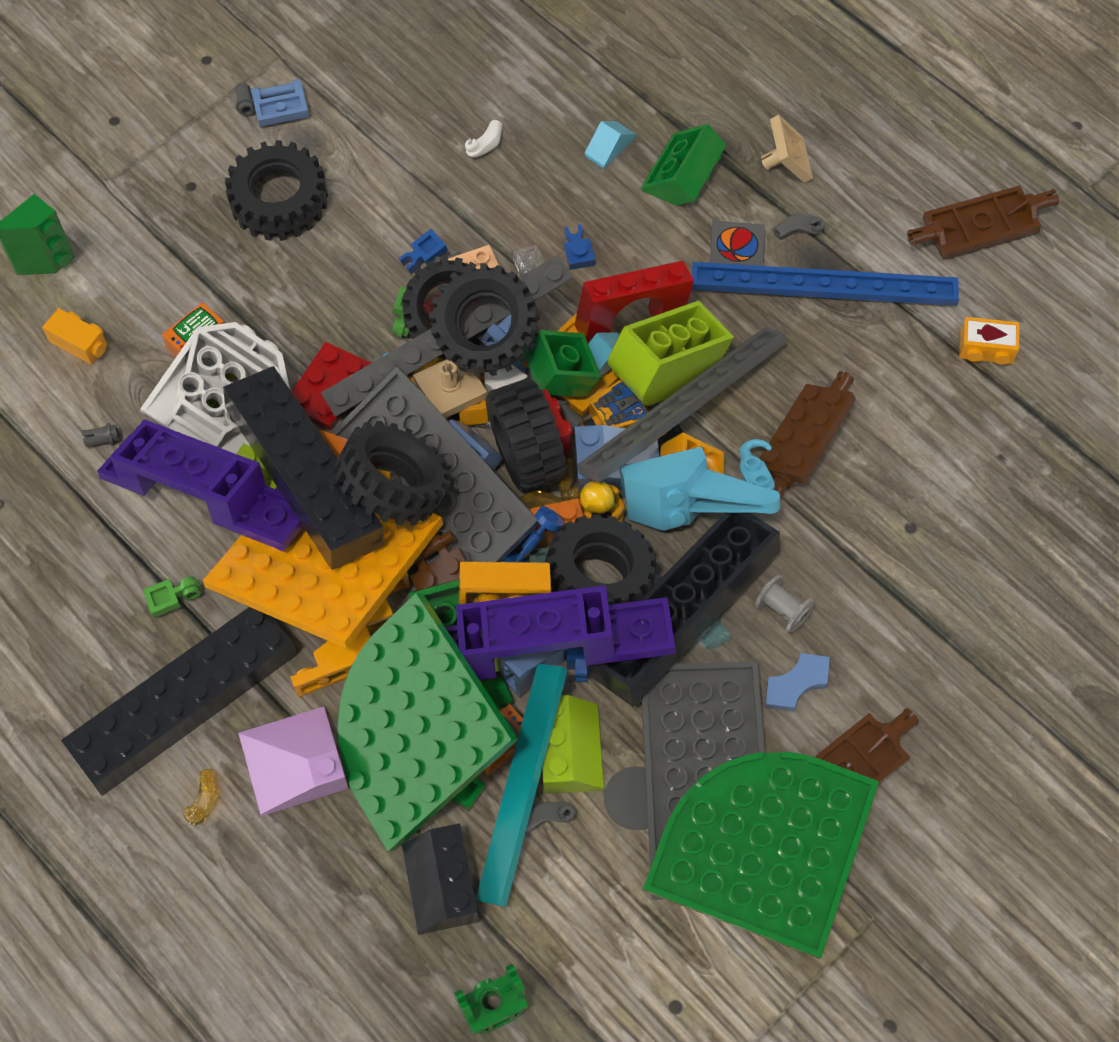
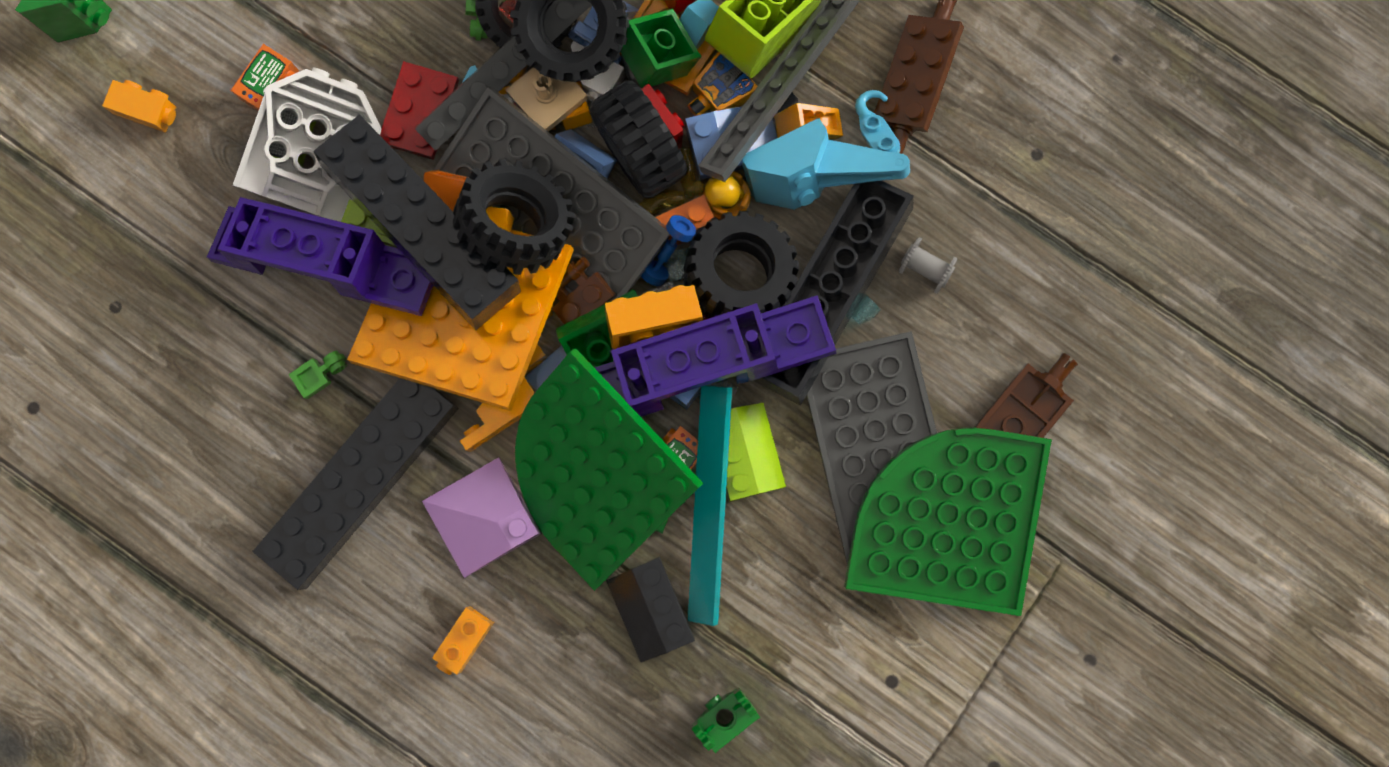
camera: 10 degrees left, 20 degrees up
dark grey pin [82,423,119,447] -> none
clear yellow arm [183,769,220,825] -> none
green tile [482,676,513,709] -> none
dark grey arm [525,802,575,835] -> none
dark grey pin [557,399,585,433] -> none
dark grey sticker [604,767,648,830] -> none
medium blue tile [765,653,830,711] -> none
none -> light orange brick [432,606,495,675]

